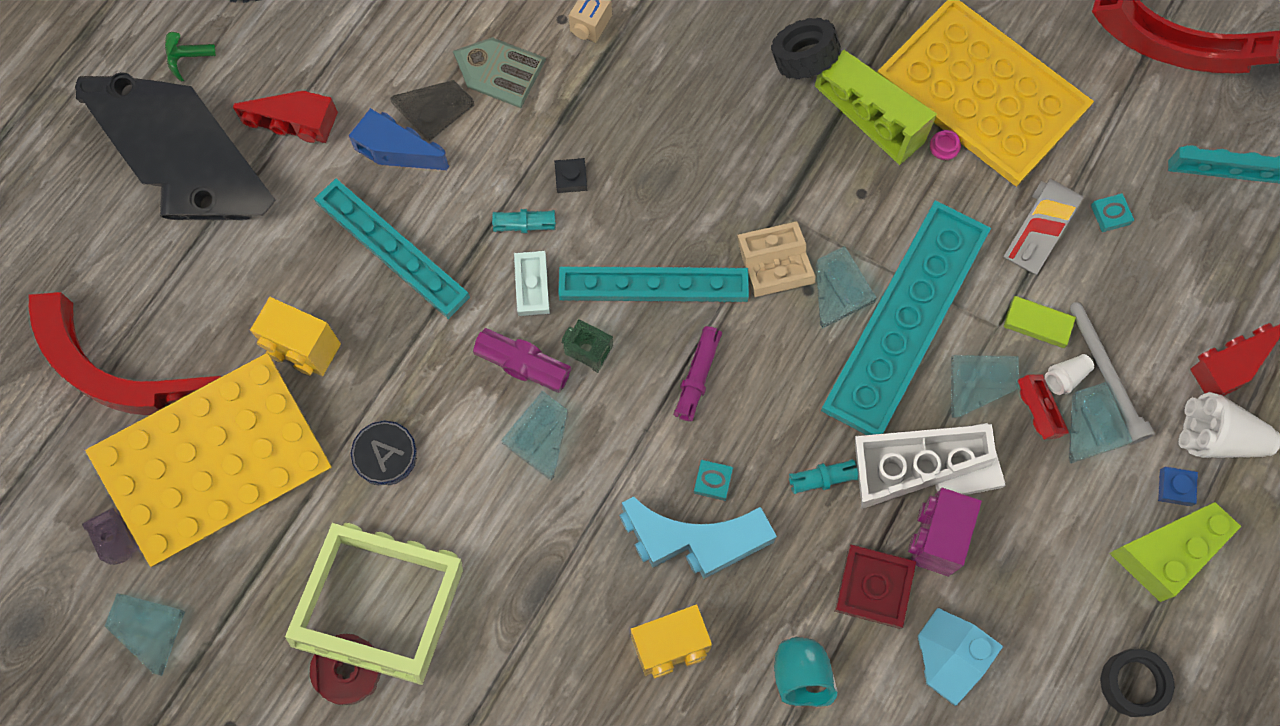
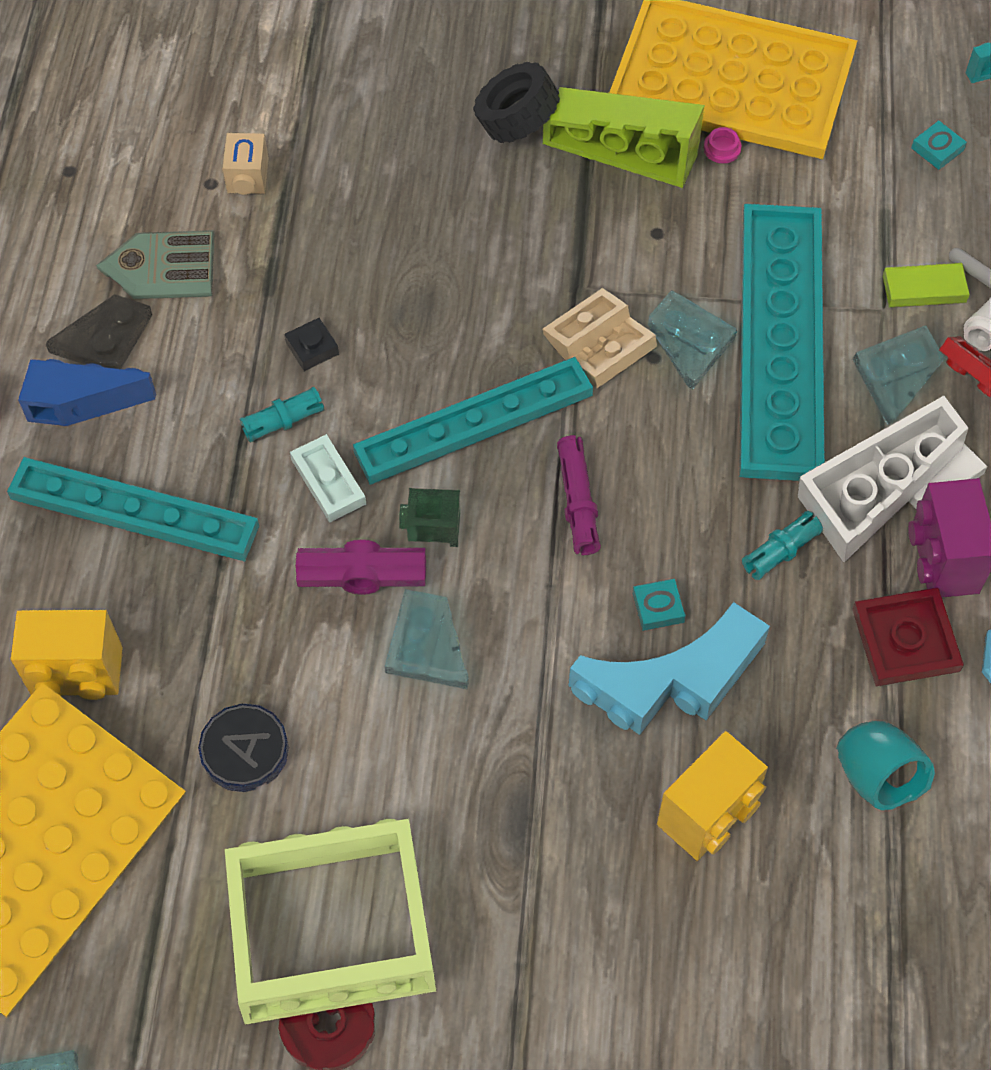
camera: 25 degrees left, 10 degrees down
light grey door [1003,178,1084,275] -> none

